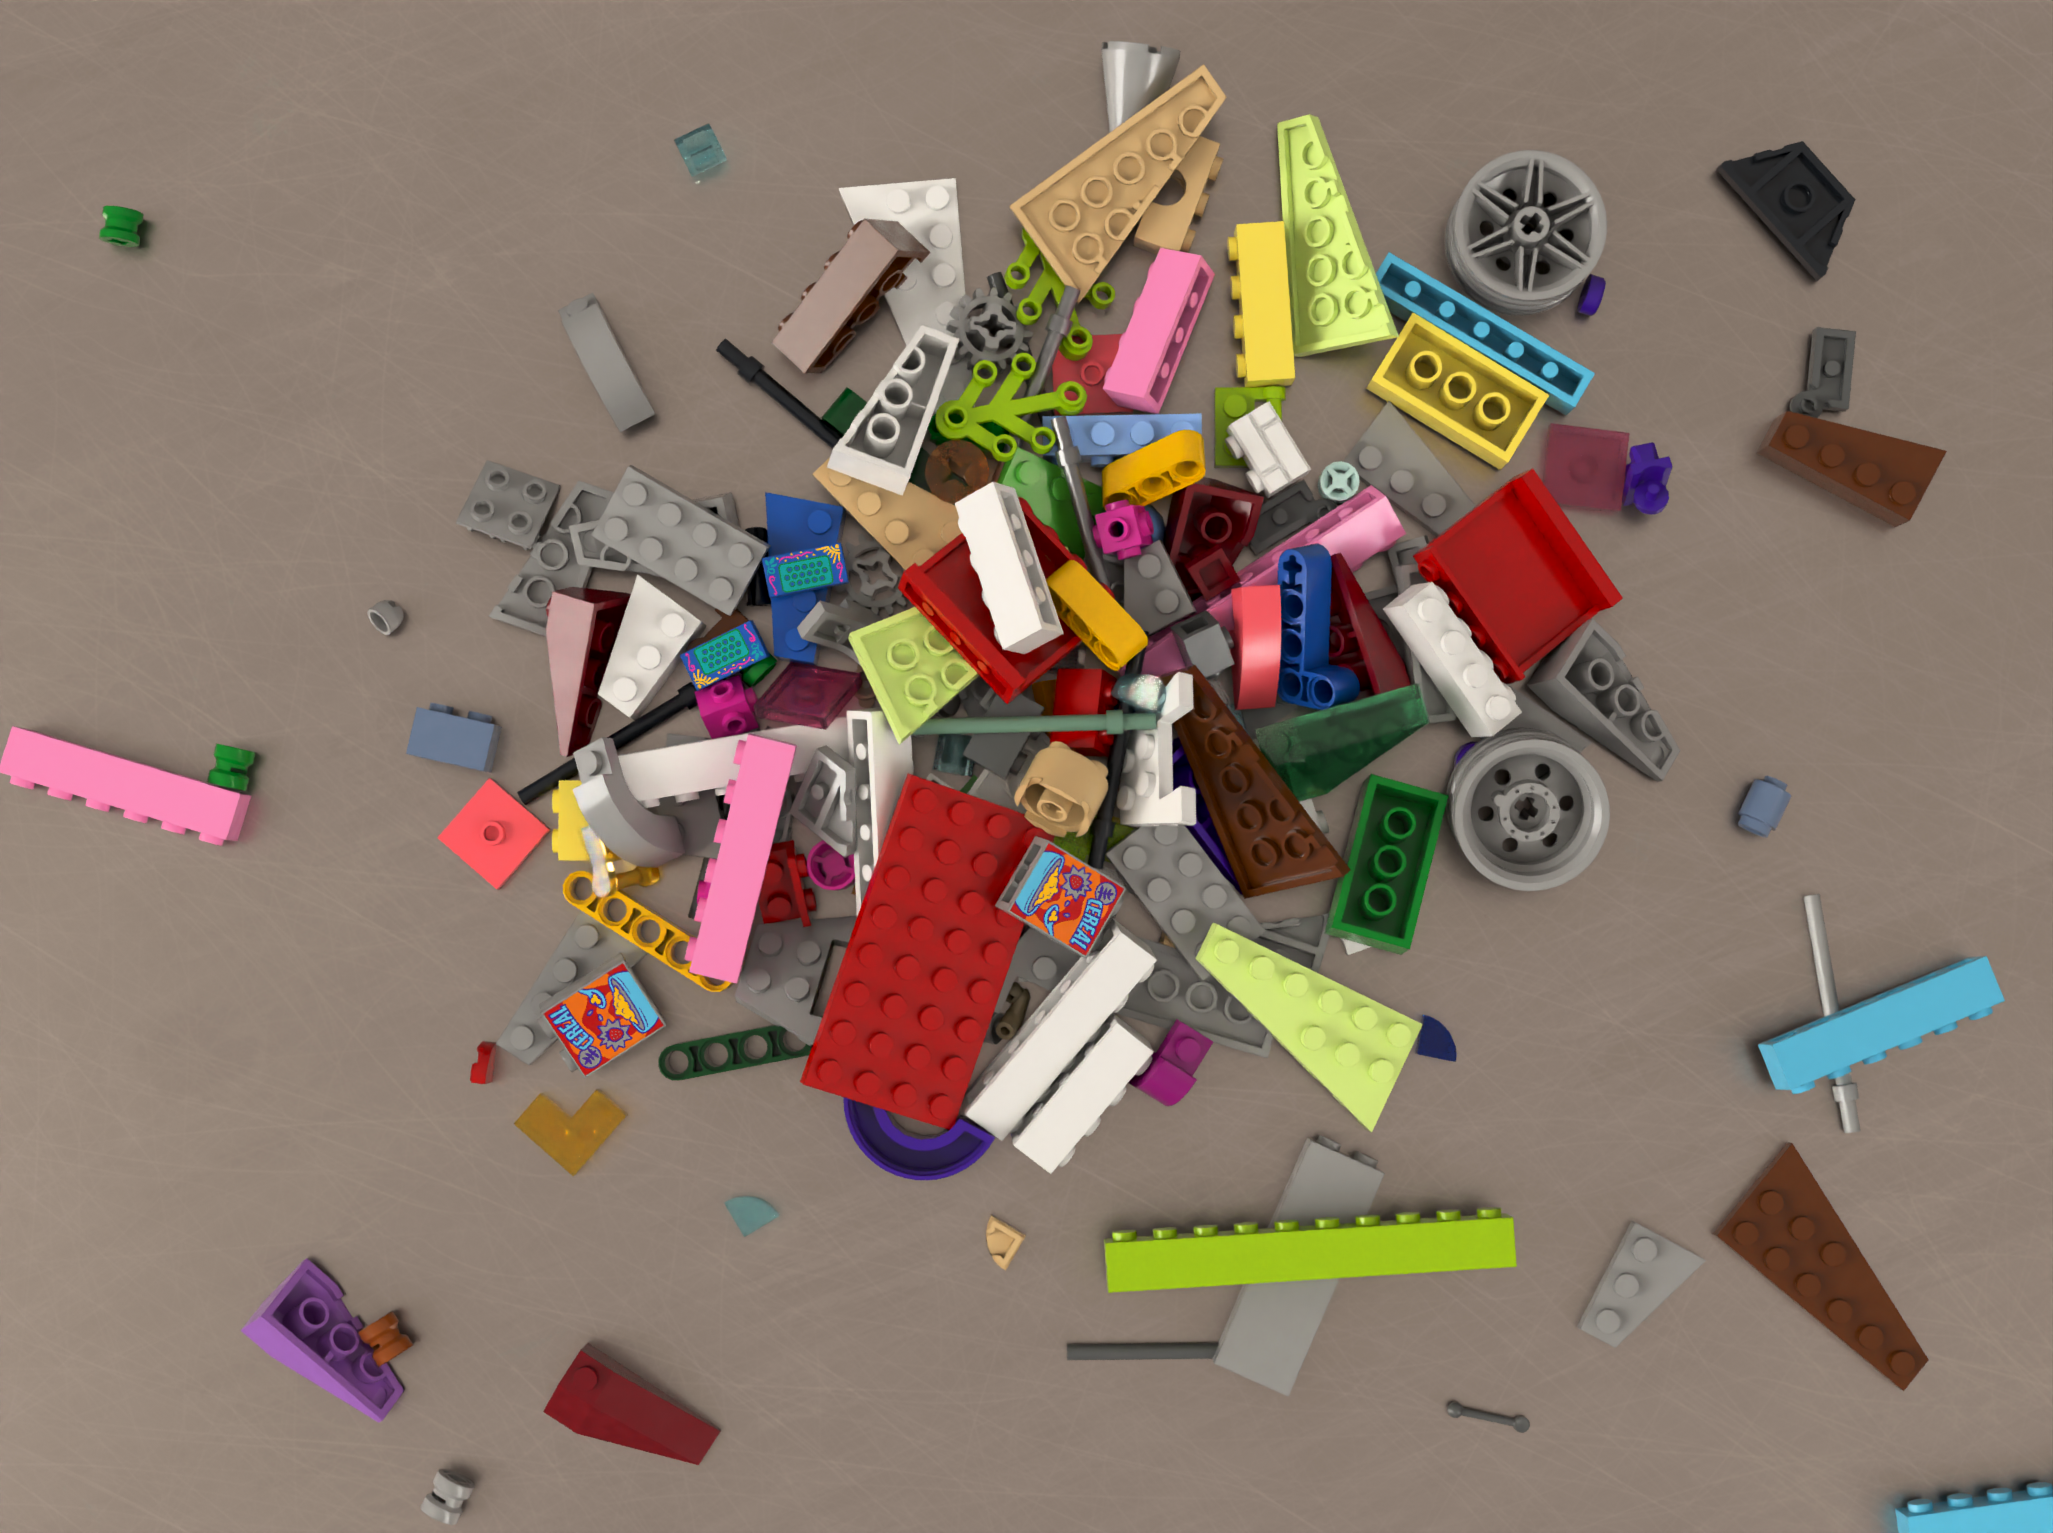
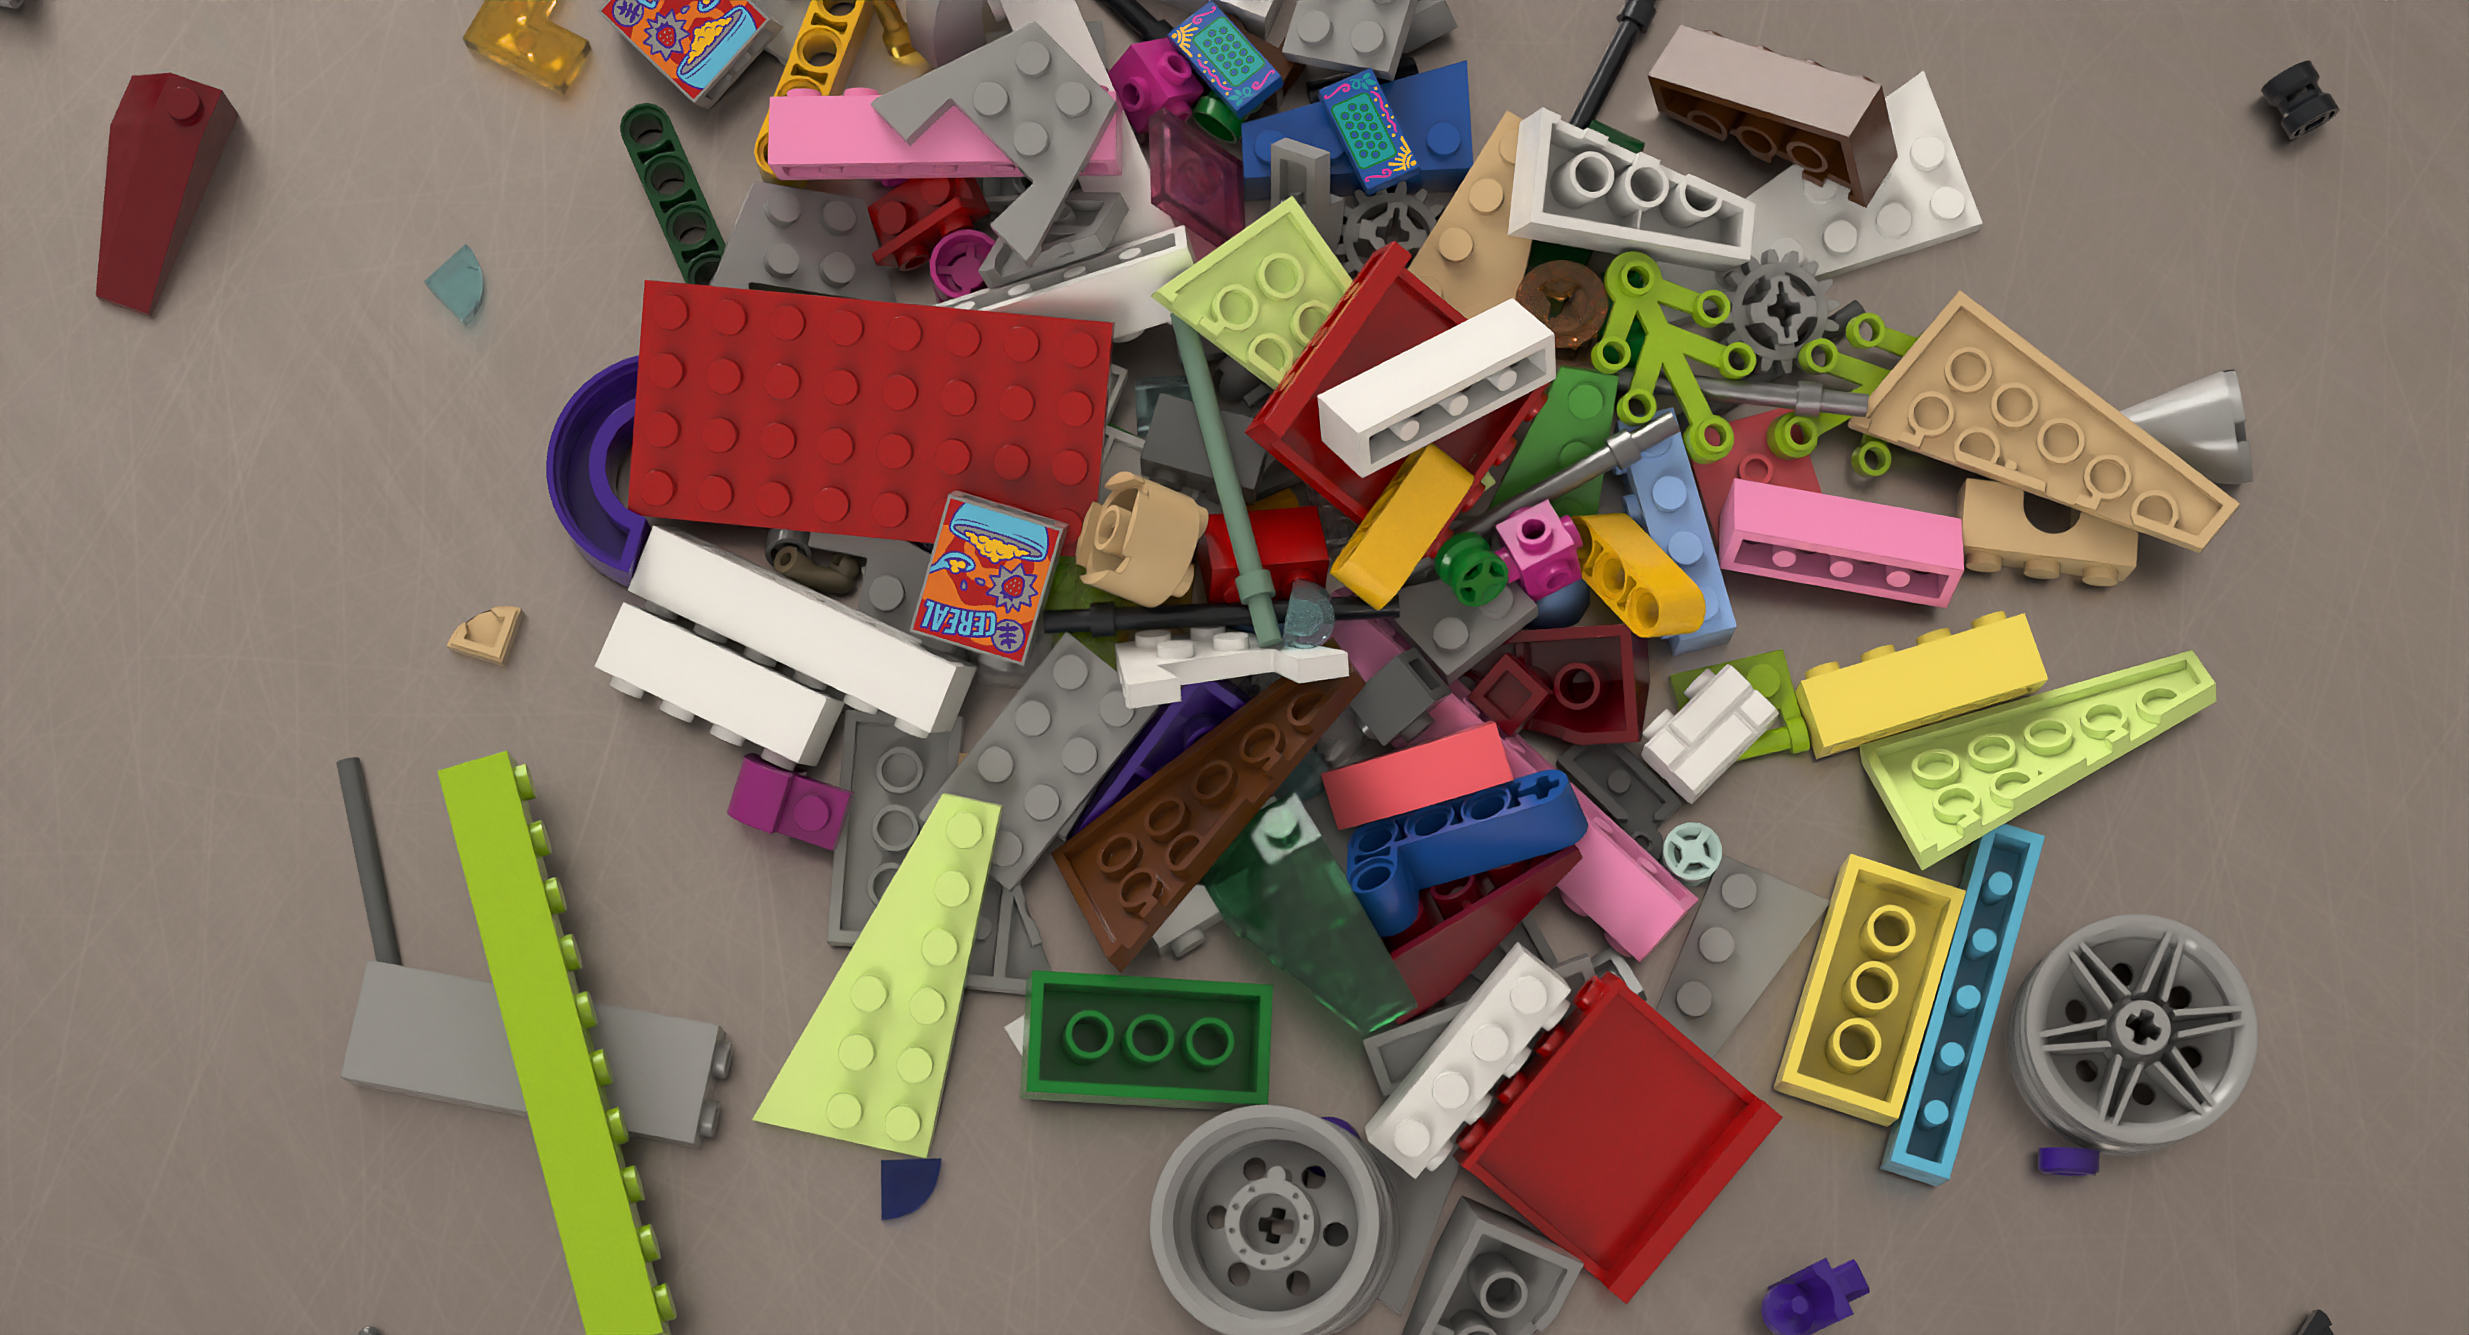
camera: 75 degrees right, 10 degrees down
clear pink plate [1542,423,1629,513] -> none
none -> light grey wing [871,21,1118,267]
none -> green wheel [1434,532,1509,607]

